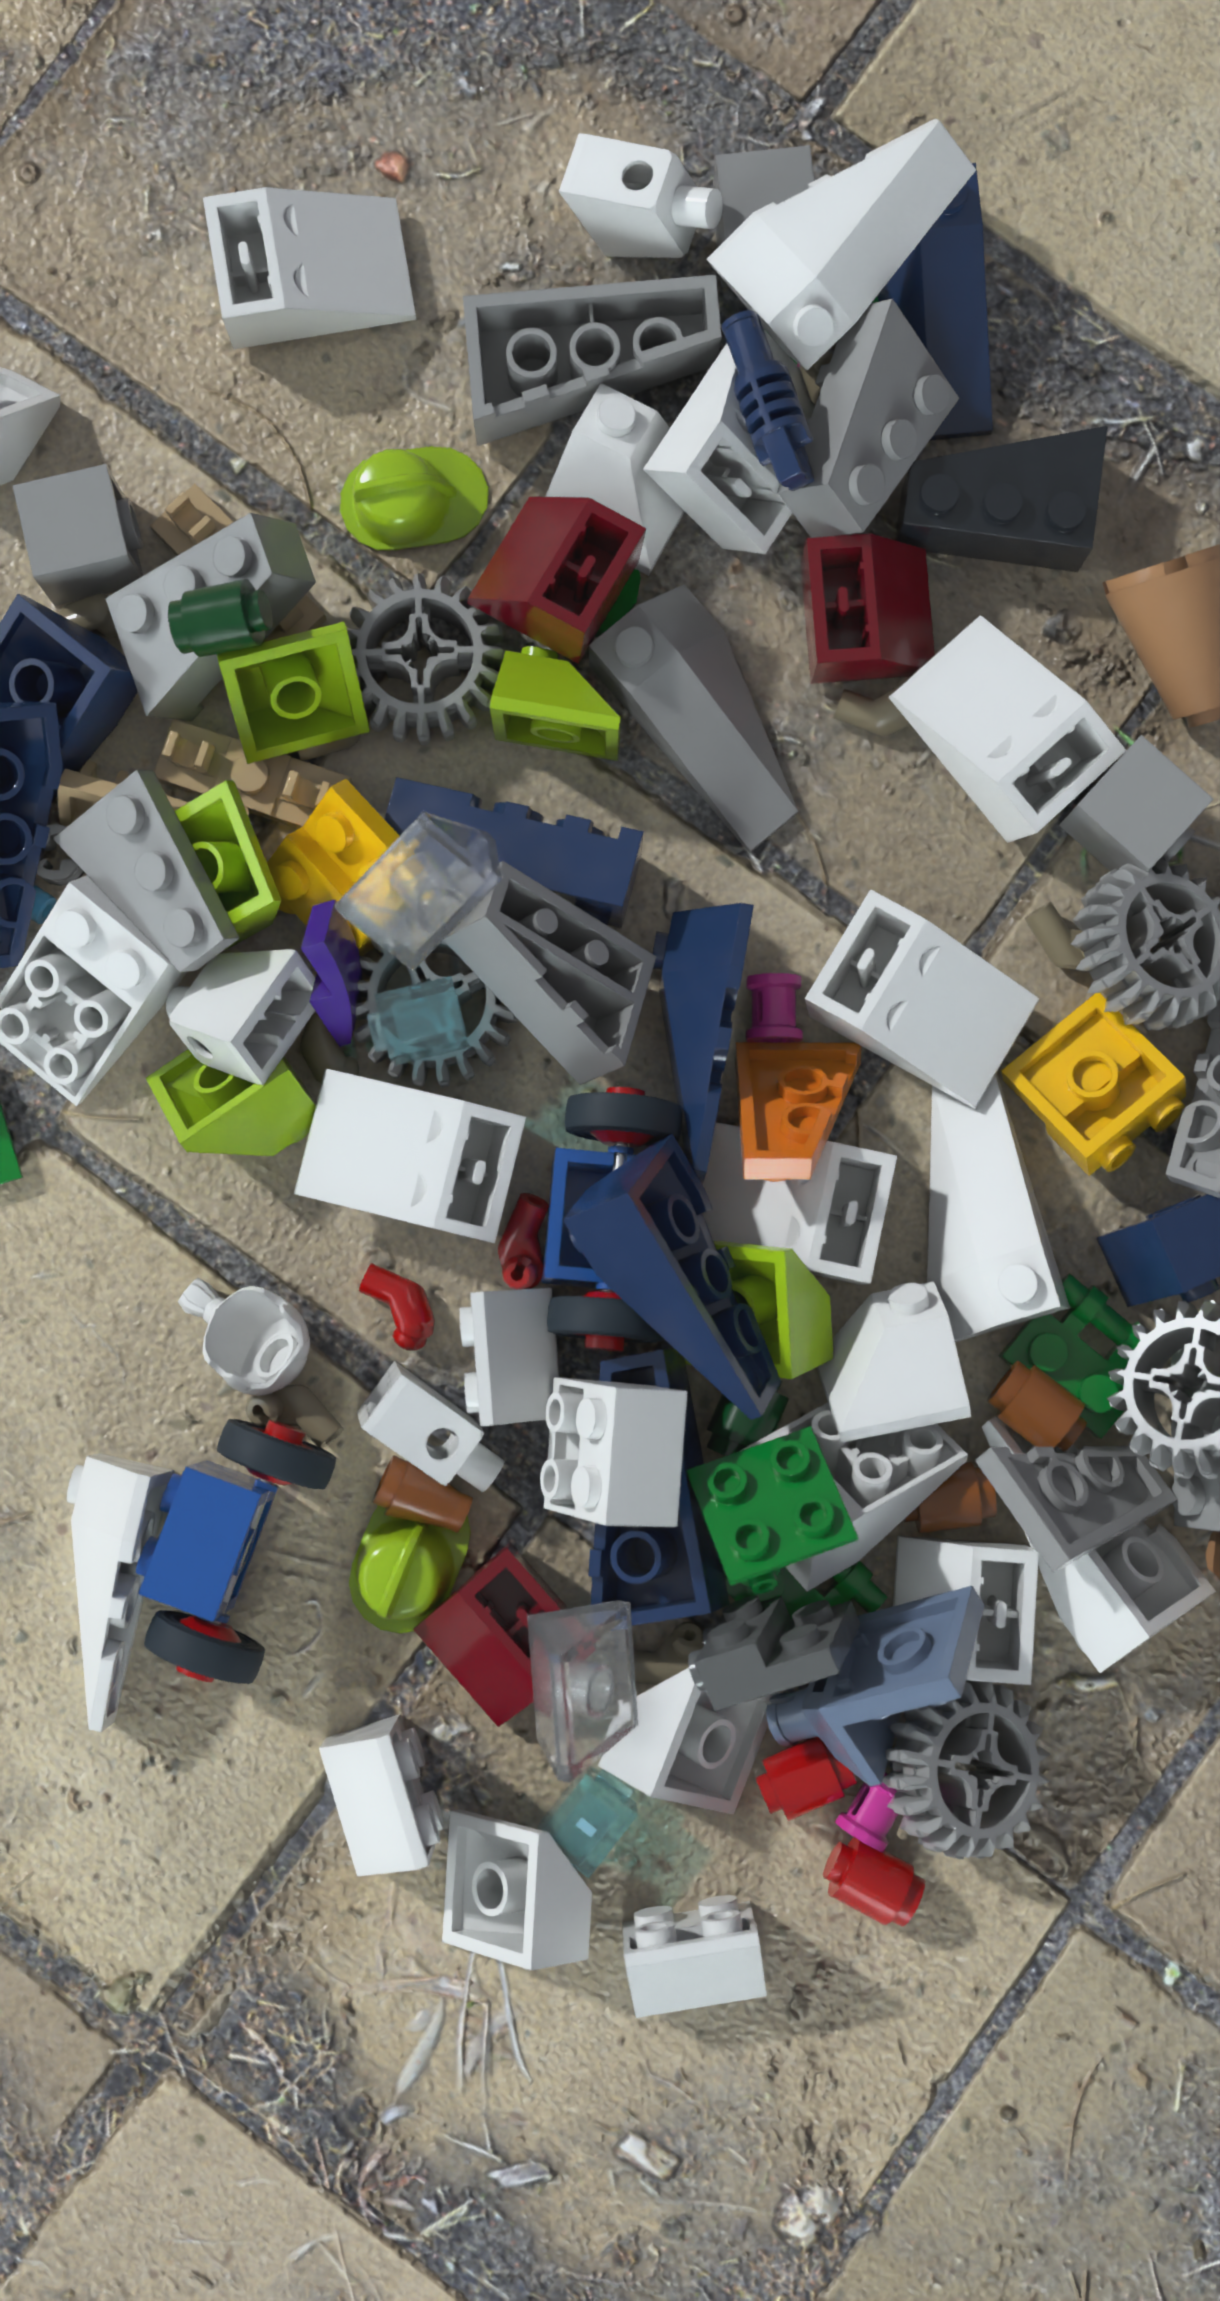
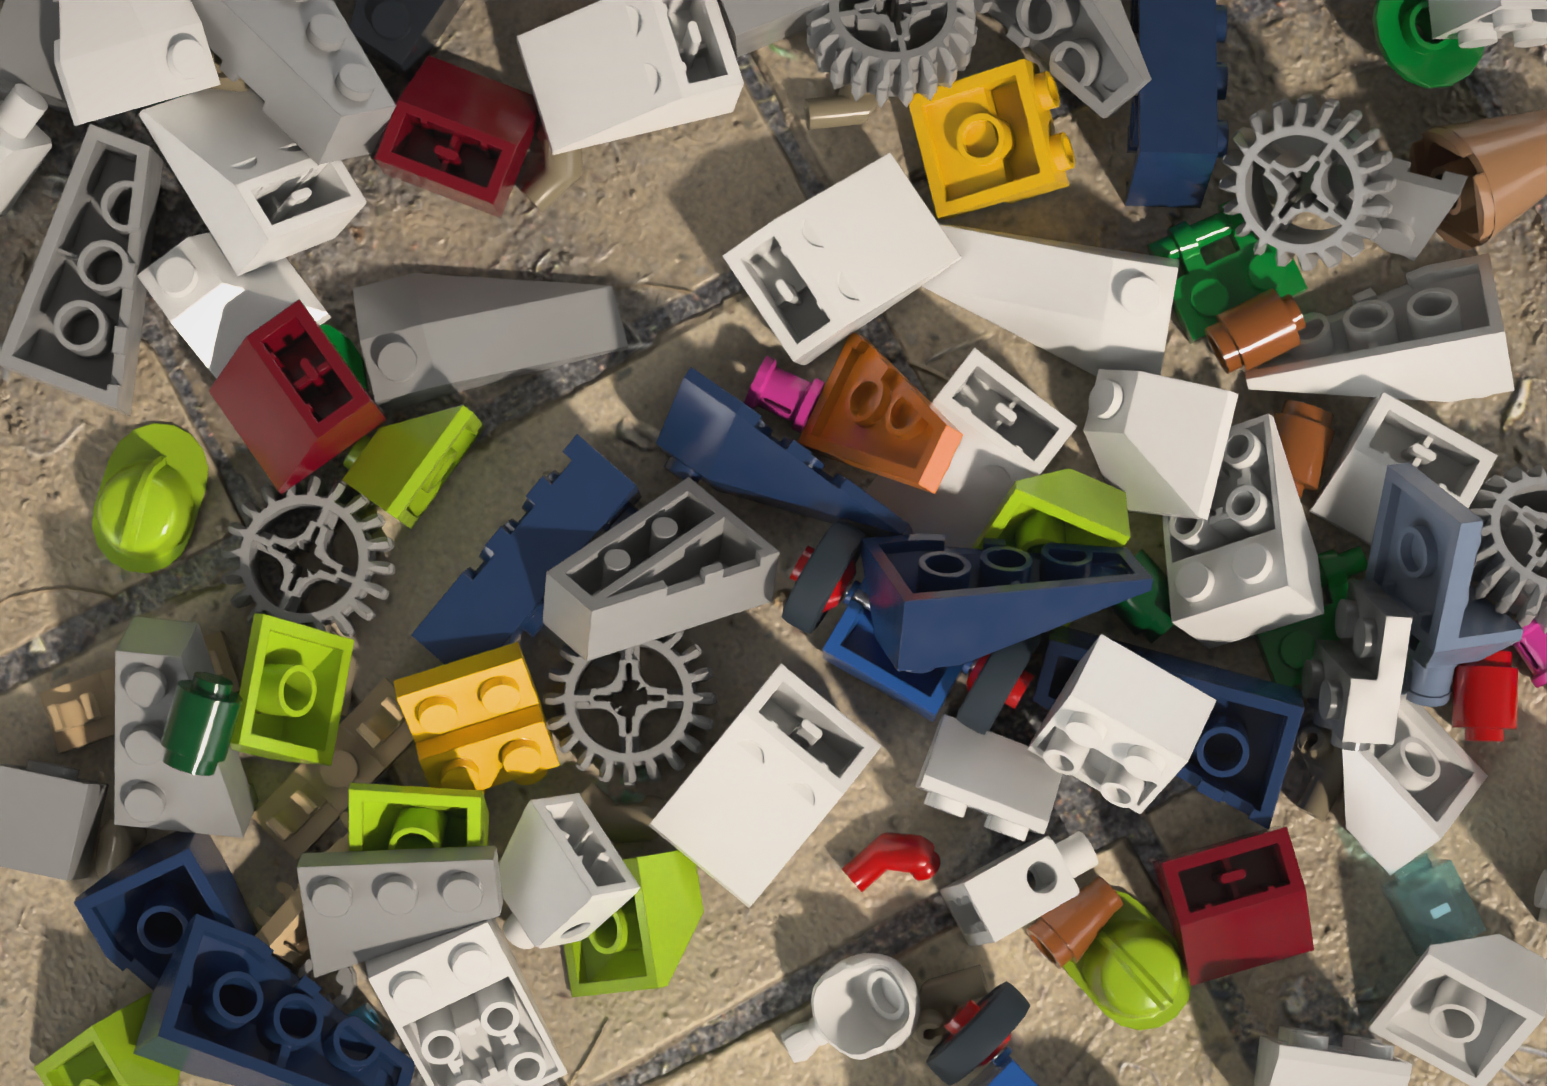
camera: 60 degrees left, 0 degrees up
dark purple slope [301,899,363,1047] -> none
clear slope [334,812,502,971] -> none
clear light blue brick [367,976,470,1065] -> none
red arm [498,1193,549,1290] -> none
clear slope [527,1600,638,1783] -> none
green hinge [686,1426,859,1594] -> none
dark blue hinge [721,310,815,491] -> none
light grey wing [975,1446,1177,1573] -> none

